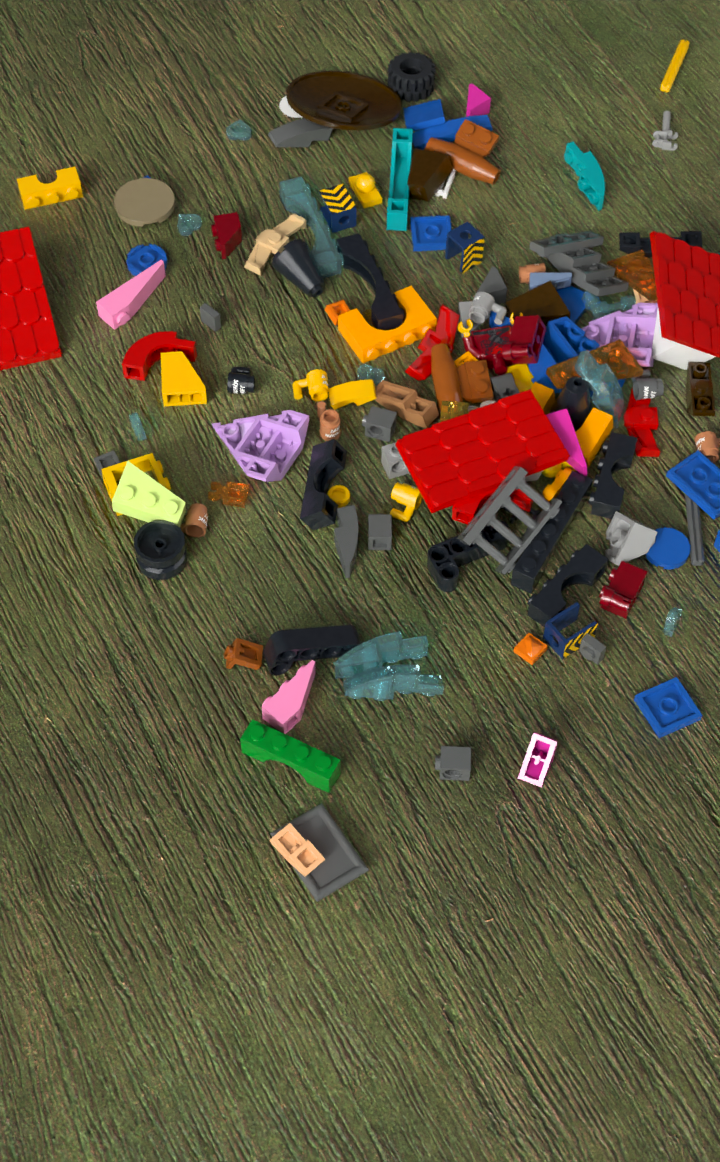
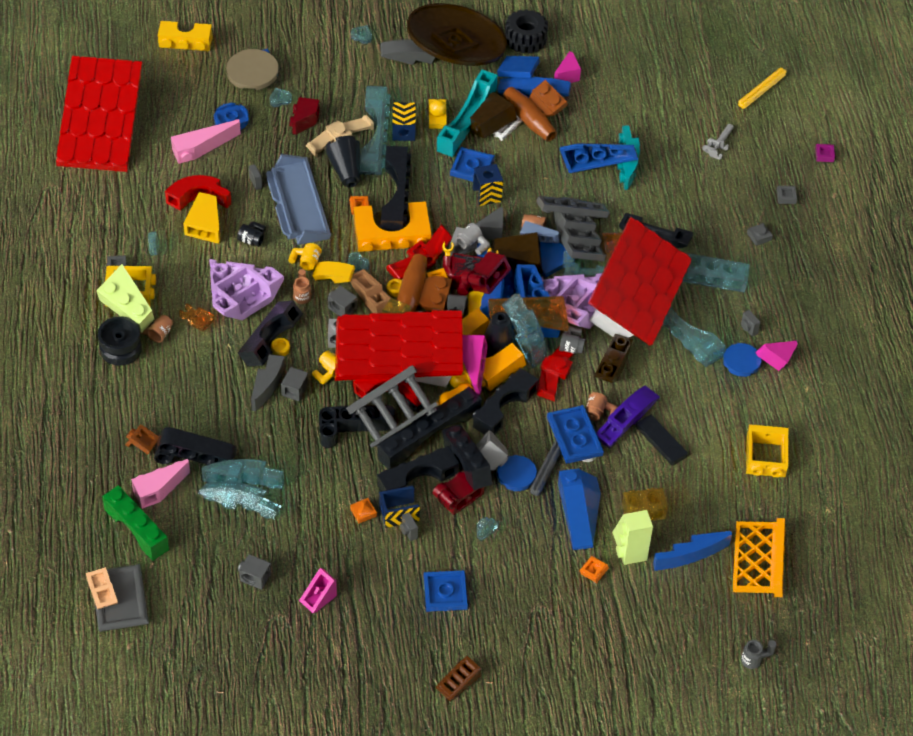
camera: 20 degrees right, 5 degrees down
none -> sand blue slope [266,154,331,245]
none -> yellow tile [387,279,402,297]
none -> black arch [442,424,492,490]
none -> blue wedge [560,143,638,173]

